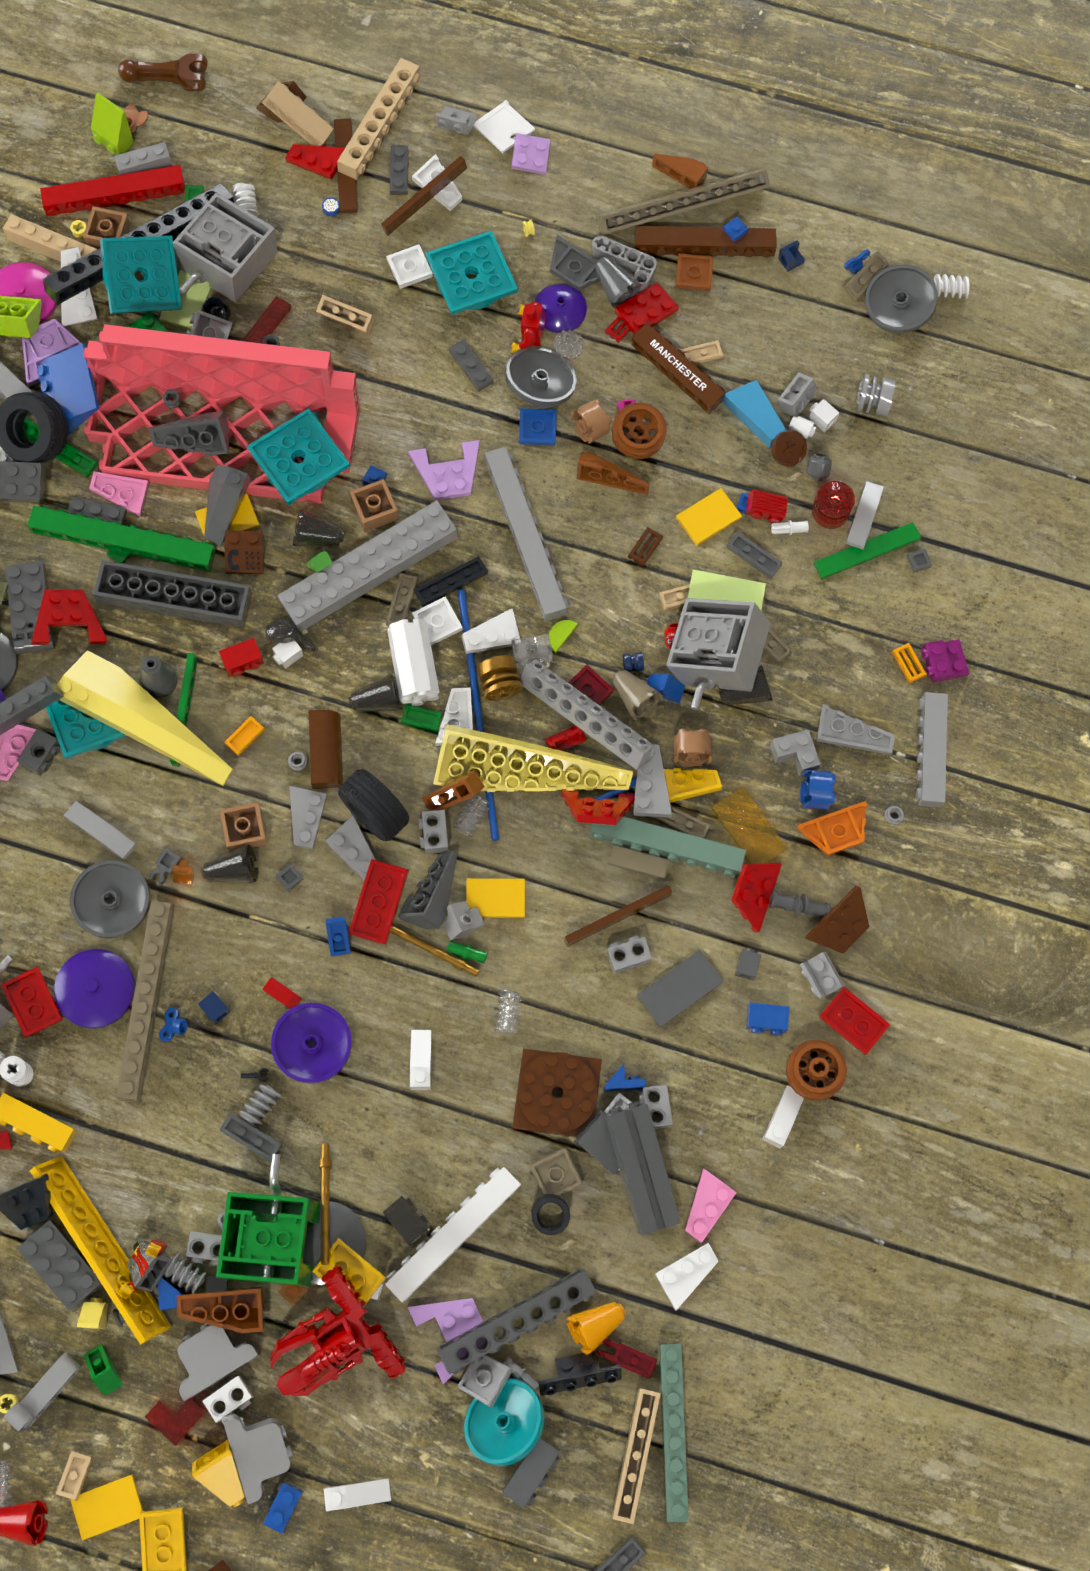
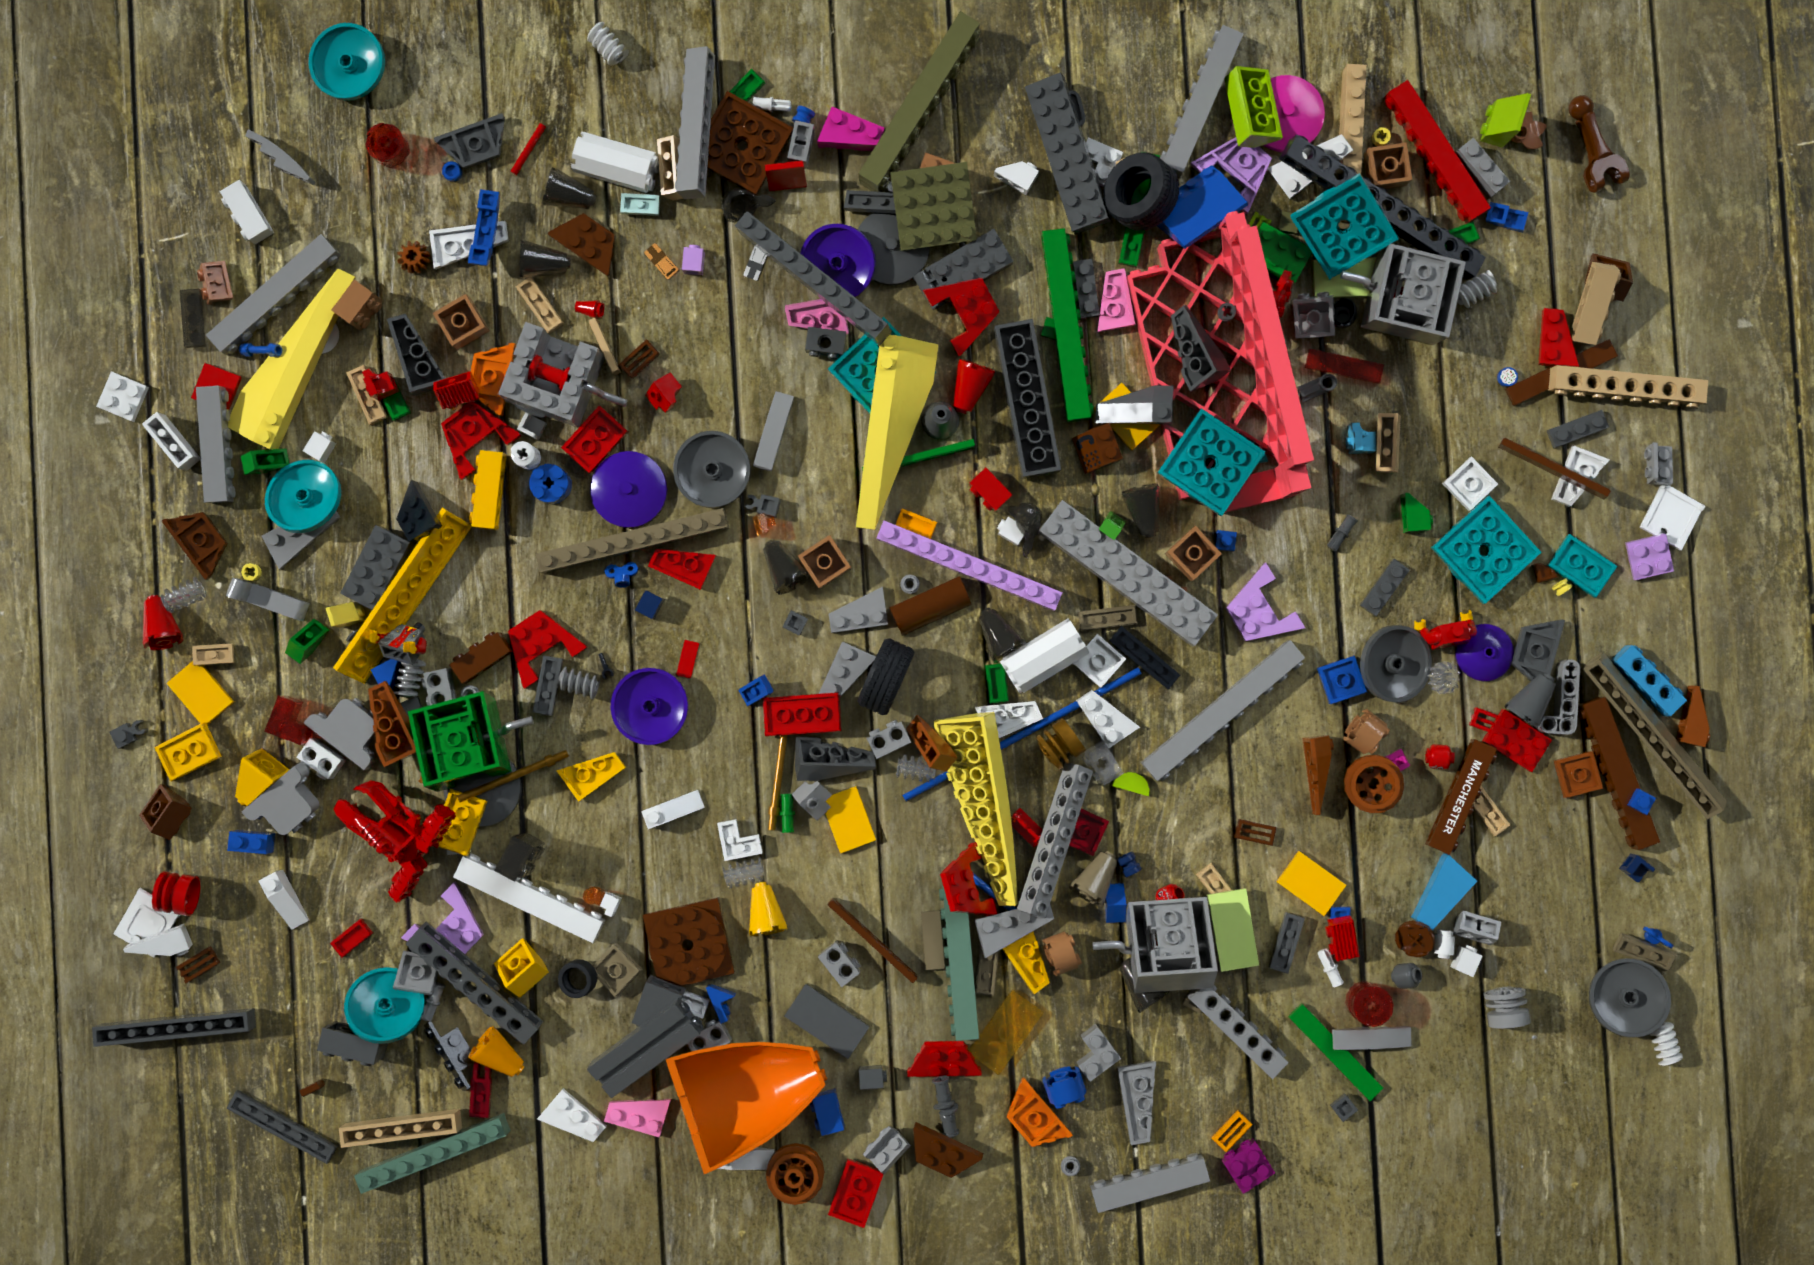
camera: 80 degrees right, 15 degrees up
none -> reddish brown tile [299,1078,325,1097]
none -> red tile [330,918,373,958]
none -> reddish brown brick [449,631,513,684]
none -> yellow slope [494,938,549,998]
none -> red wing [508,610,588,689]
none -> blue brick [529,464,572,504]
none -> yellow wing [556,752,626,802]
none -> leg [583,886,622,917]
none -> red brick [645,372,682,413]
none -> red wing [648,549,717,590]
none -> orange panel [665,1042,827,1174]
none -> white plate [717,819,763,861]
none -> yellow cone [749,882,788,937]
none -> lavender brick [876,521,1063,611]
none -> red cone [953,359,995,414]
none -> light grey brick [1186,985,1289,1079]
none -> dark grey axle [1327,514,1358,551]
none -> medium azure brick [1346,423,1376,454]
none -> green slope [1400,493,1433,533]
none -> red head [1425,744,1455,770]
none -> blue slope [1485,202,1529,233]
none -> reddish brown tile [1532,563,1558,583]
none -> teal tile [1547,534,1618,598]
none -> dark azure brick [1611,645,1687,716]

